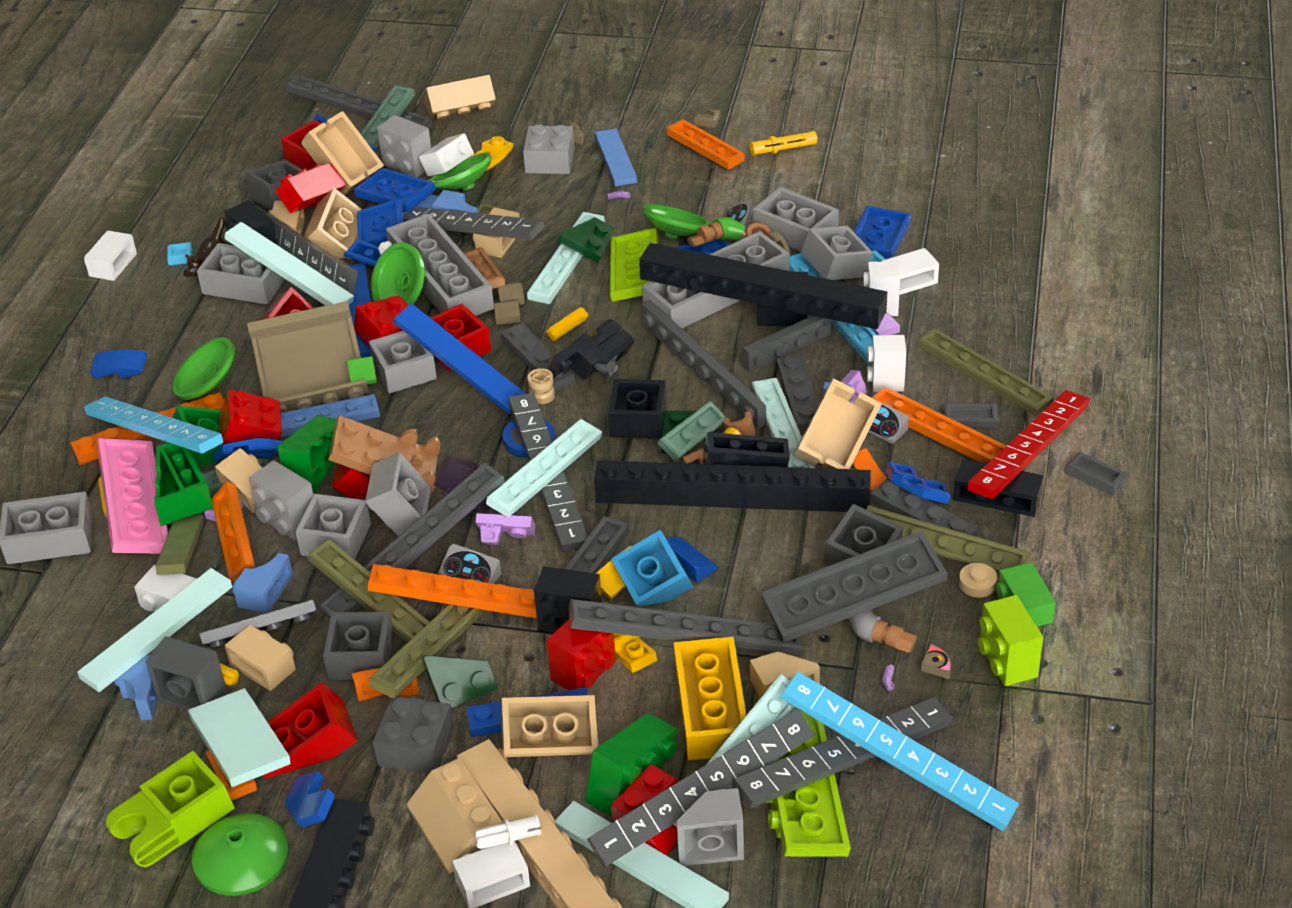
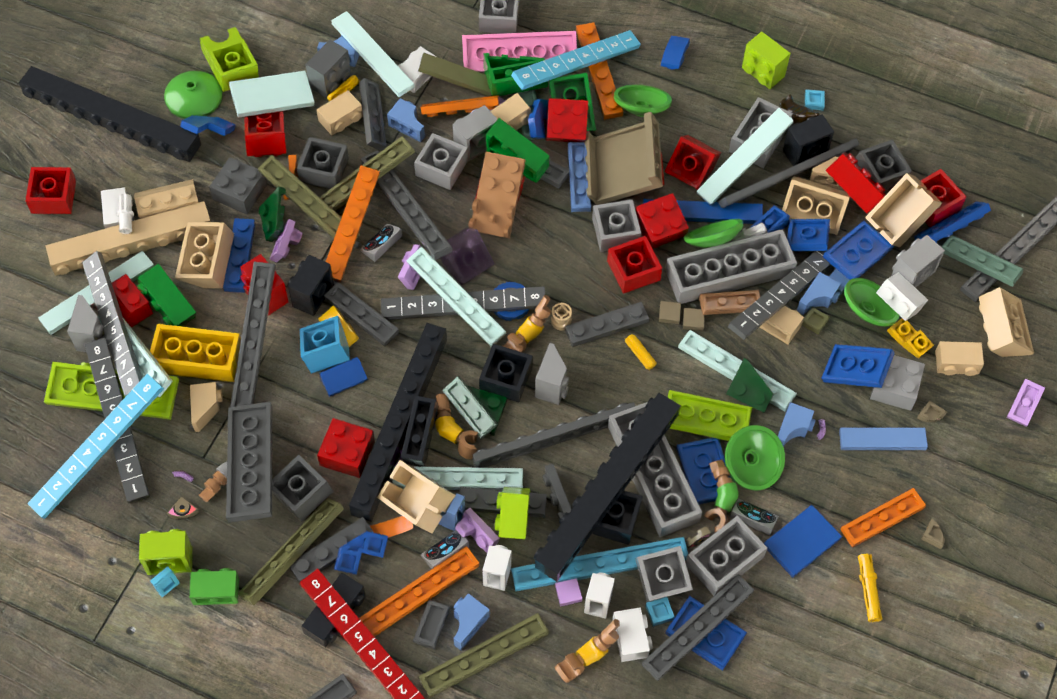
camera: 100 degrees right, 20 degrees up
white brick [84,230,137,281] -> none
bright green tile [347,356,377,385] -> none
light grey brick [365,452,431,536] -> none
blue tile [394,303,526,415] -> none
black plate [548,319,634,383] -> none
yellow slope [614,634,657,673] -> none
tan wheel [959,563,997,598] -> none
none -> medium azure tile [150,567,180,597]
none -> lavender hinge [270,219,302,263]
none -> red brick [317,418,375,478]
none -> medium blue arch [454,593,490,650]
none -> lime brick [495,487,530,539]
none -> medium nougat piece [503,295,552,353]
none -> light grey slope [535,343,569,405]
none -> medium nougat piece [555,619,620,683]
none -> dark grey plate [642,574,754,681]
none -> lime brick [742,31,791,89]
none -> blue tile [764,505,842,578]
none -> medium blue arch [778,402,816,447]
none -> blue tile [822,344,895,388]
none -> tan brick [935,341,984,376]
none -> lavender hinge [1006,379,1045,427]

